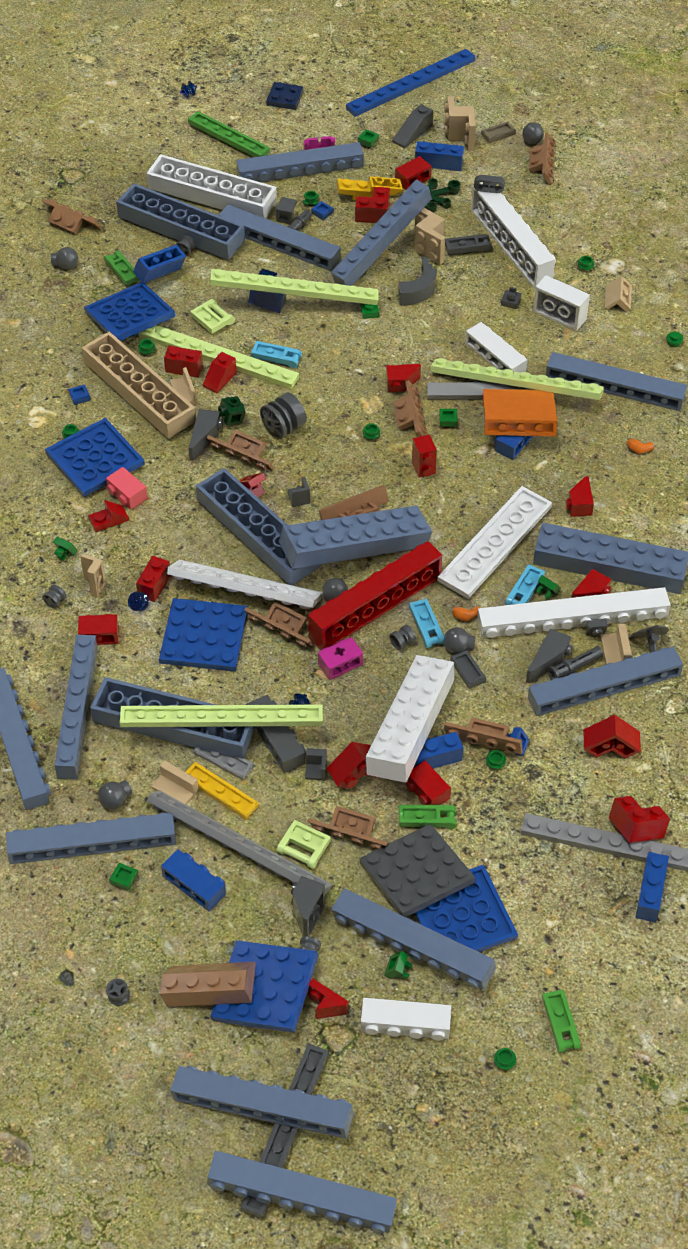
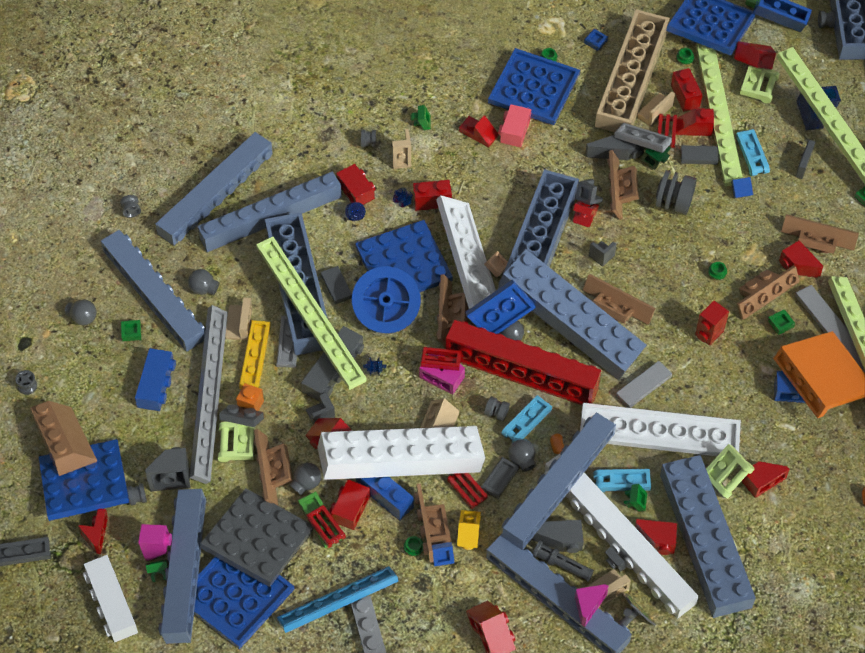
camera: 60 degrees right, 5 degrees up
none -> dark grey piece [65,299,97,326]
none -> dark pink slope [138,524,172,561]
none -> dark grey plate [219,404,264,427]
none -> orange brick [236,383,264,411]
none -> dark azure tile [277,566,398,633]
none -> dark grey piece [289,463,321,495]
none -> red tile [306,505,346,548]
none -> dark grey tile [321,266,352,304]
none -> clear blue wheel [345,202,366,221]
none -> blue piece [352,266,421,334]
none -> tan panel [420,398,459,428]
none -> red tile [421,347,462,371]
none -> red tile [447,473,488,509]
none -> yellow slope [457,510,481,550]
none -> blue plate [466,279,536,334]
none -> light nougat tile [484,251,508,278]
none -> sand blue brick [502,412,616,550]
none -> dark grey panel [575,179,603,205]
none -> dark pink slope [575,584,609,627]
none -> light grey tile [615,123,672,153]
none -> light grey tile [616,361,672,408]
none -> red tile [658,114,677,148]
none -> dark grey tile [681,145,718,165]
none -> yellowish green plate [706,444,755,499]
none -> blue tile [731,177,753,199]
none -> red slope [733,41,776,70]
none -> medium nougat bracket [781,214,859,254]
none -> dark grey tile [796,140,816,179]

